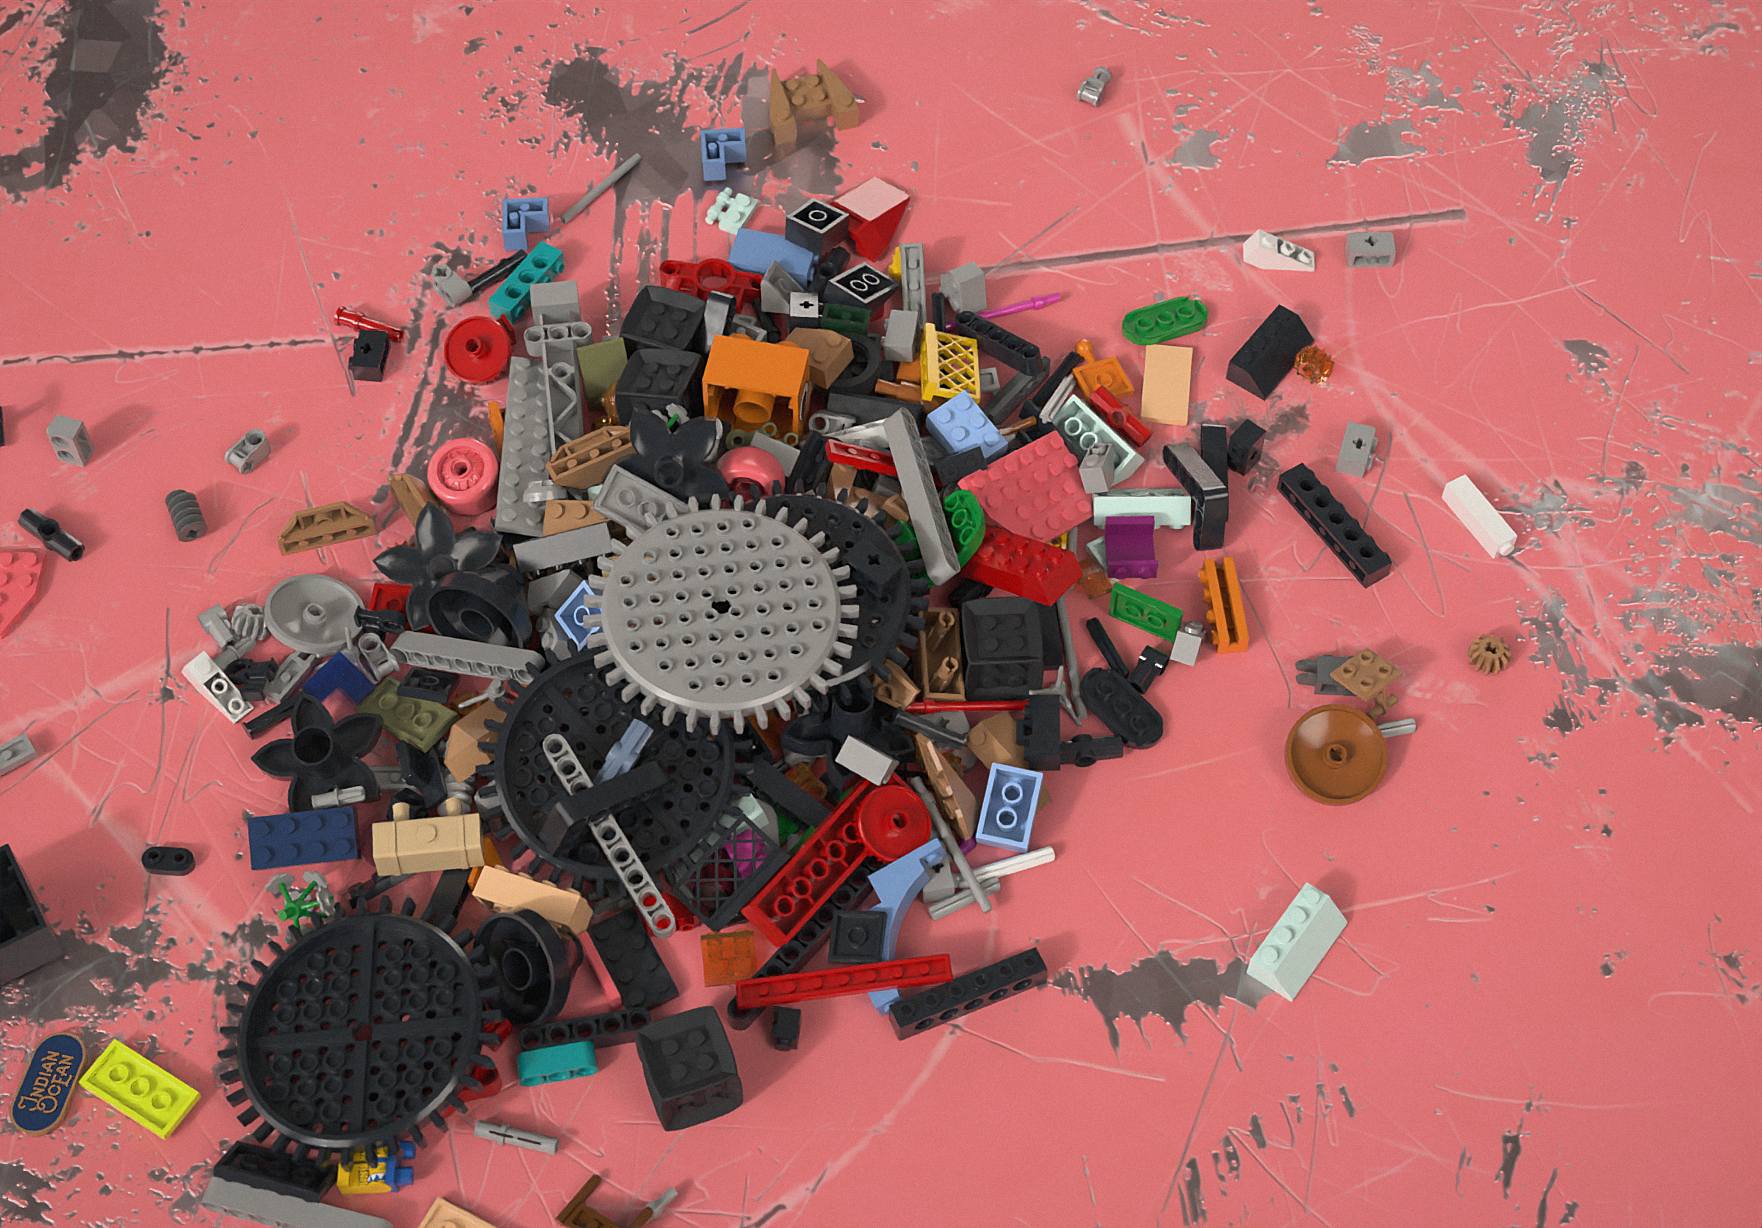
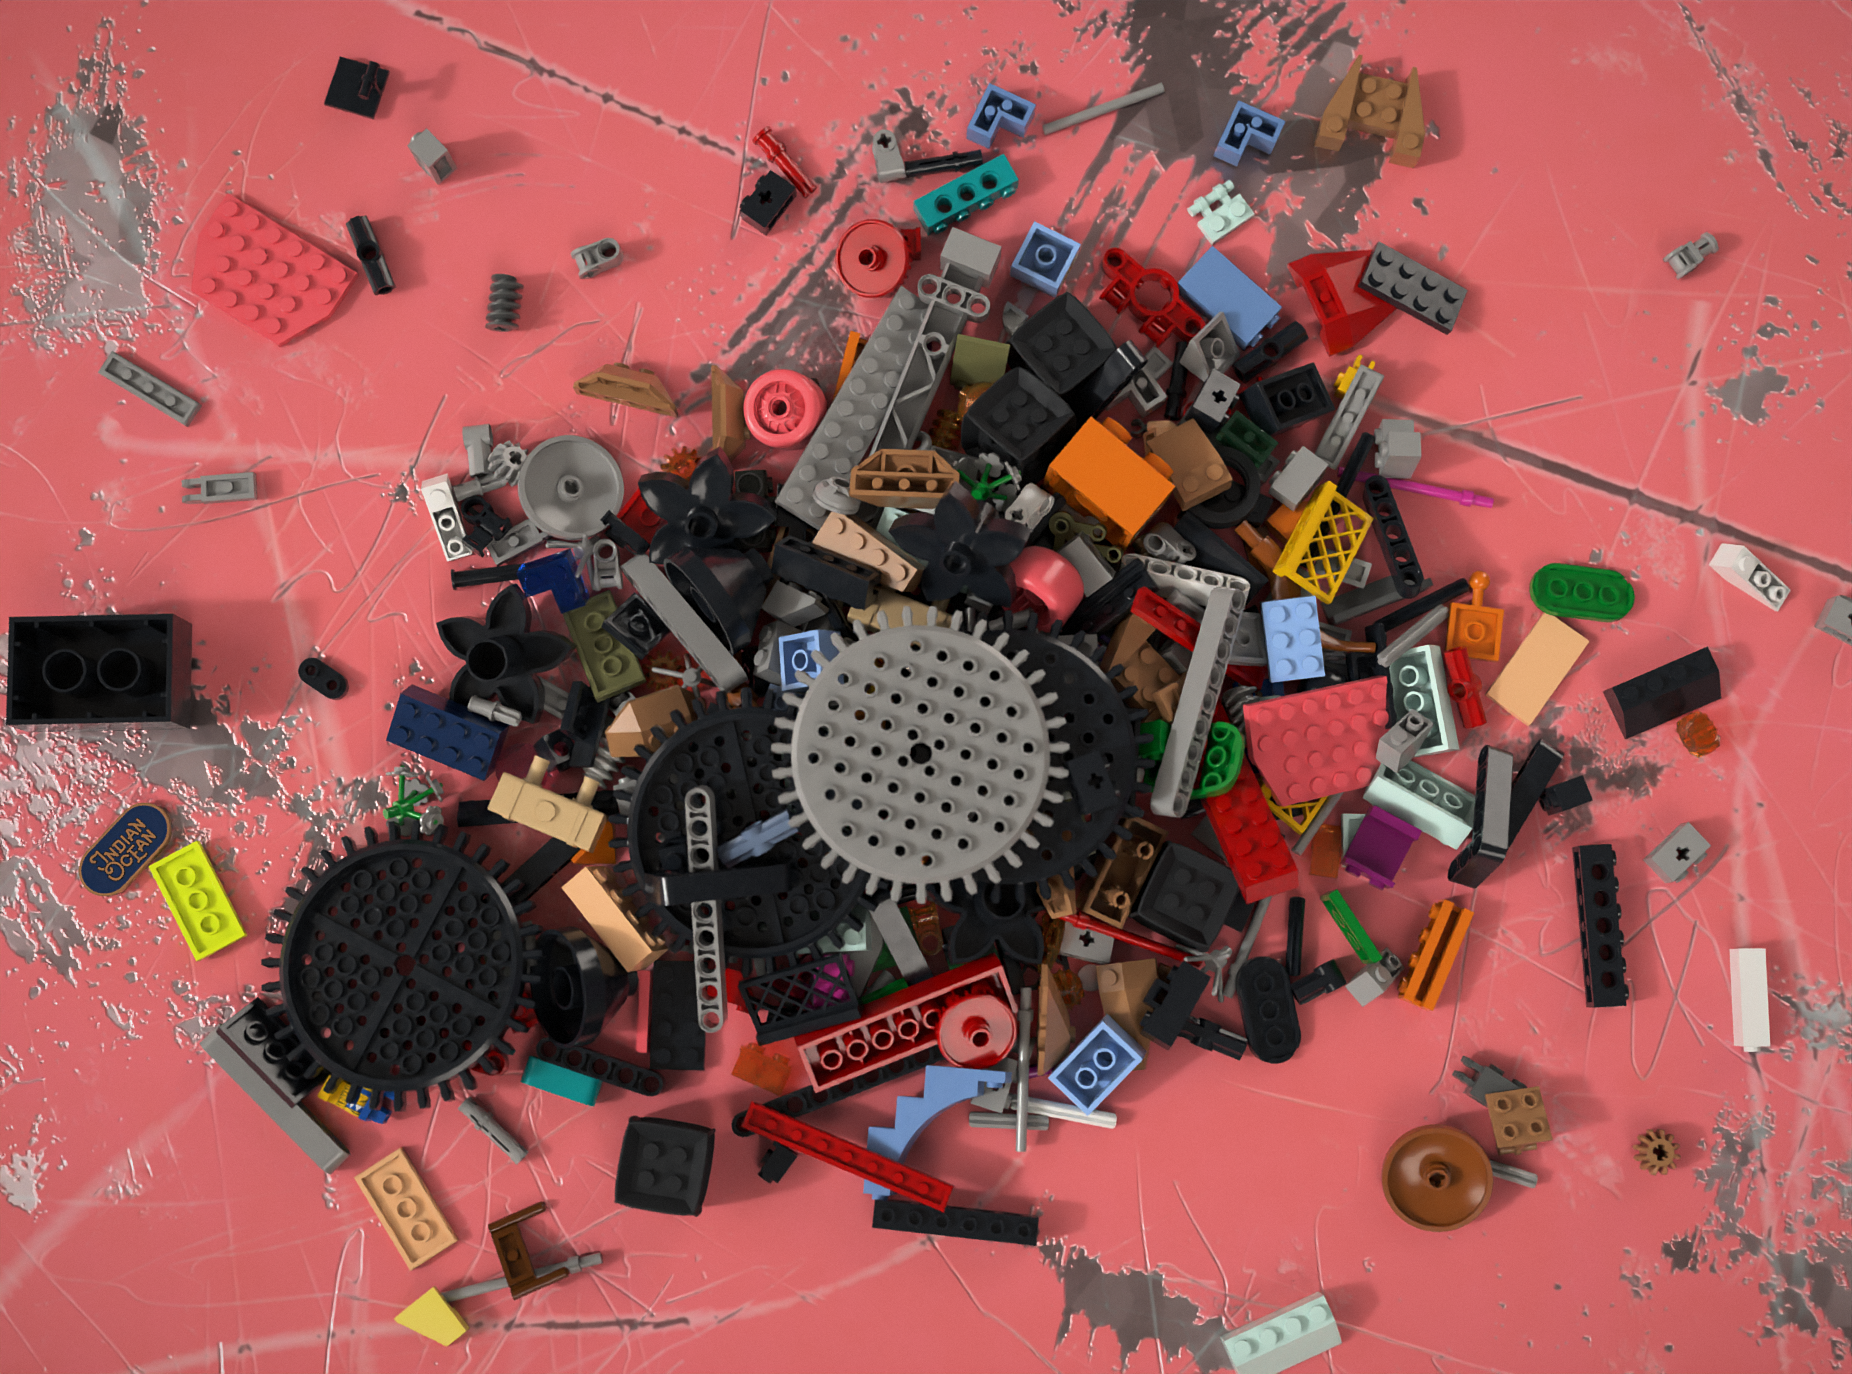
camera: 25 degrees right, 25 degrees up
light grey tile [591,464,689,534] -> none
black brick [785,198,849,256] -> none
black tile [827,910,887,965] -> none
light grey hinge [835,736,899,786] -> none
black axle [891,706,966,750] -> none
black brick [932,443,988,486] -> none
none -> light blue brick [1010,221,1081,298]
none -> plate [1358,241,1468,335]

